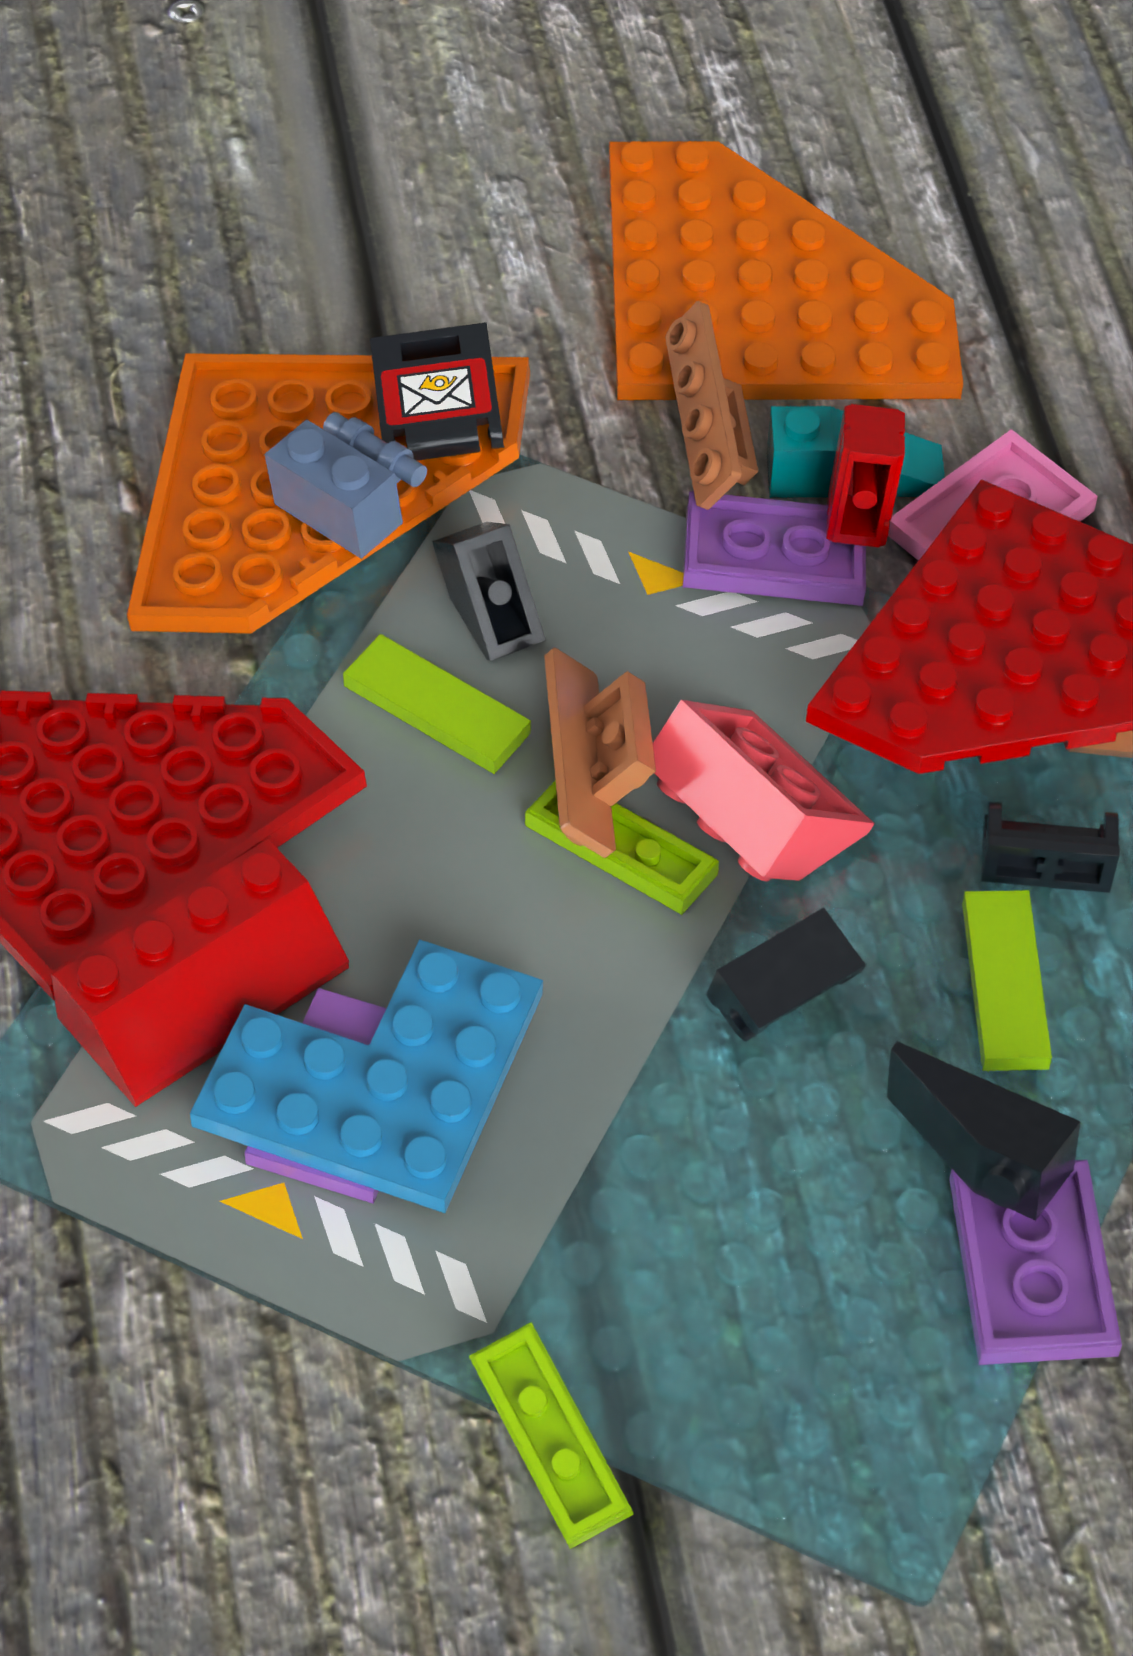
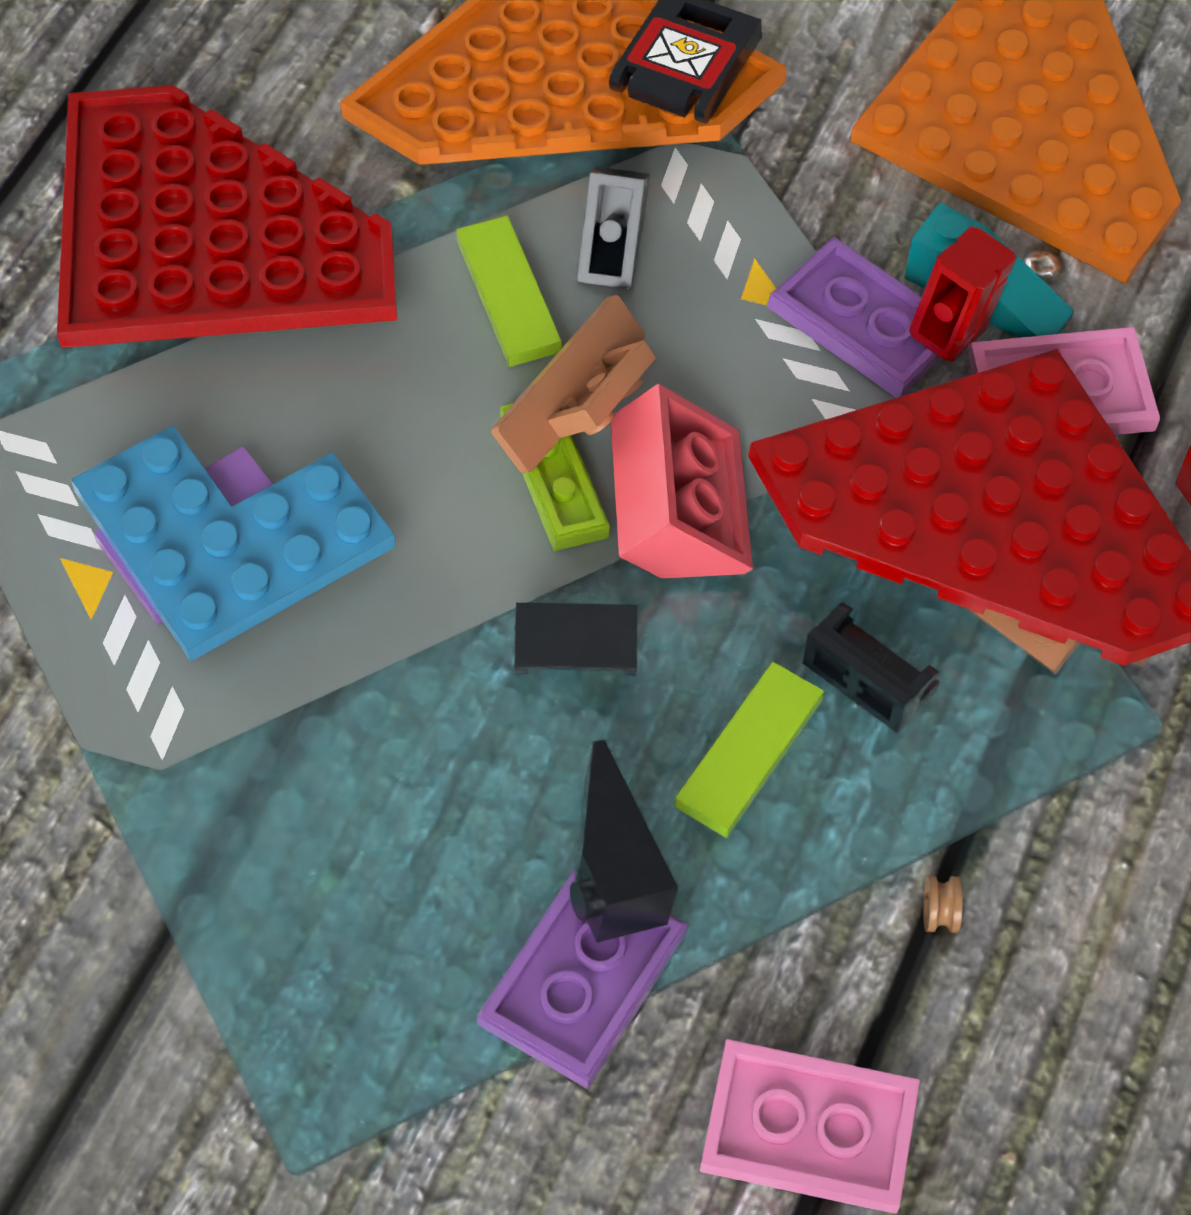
camera: 35 degrees right, 5 degrees up
red slope [51,839,349,1107] -> none
sand blue brick [264,412,427,559] -> none
lime tile [469,1322,634,1549] -> none
nougat bracket [665,301,759,510] -> none

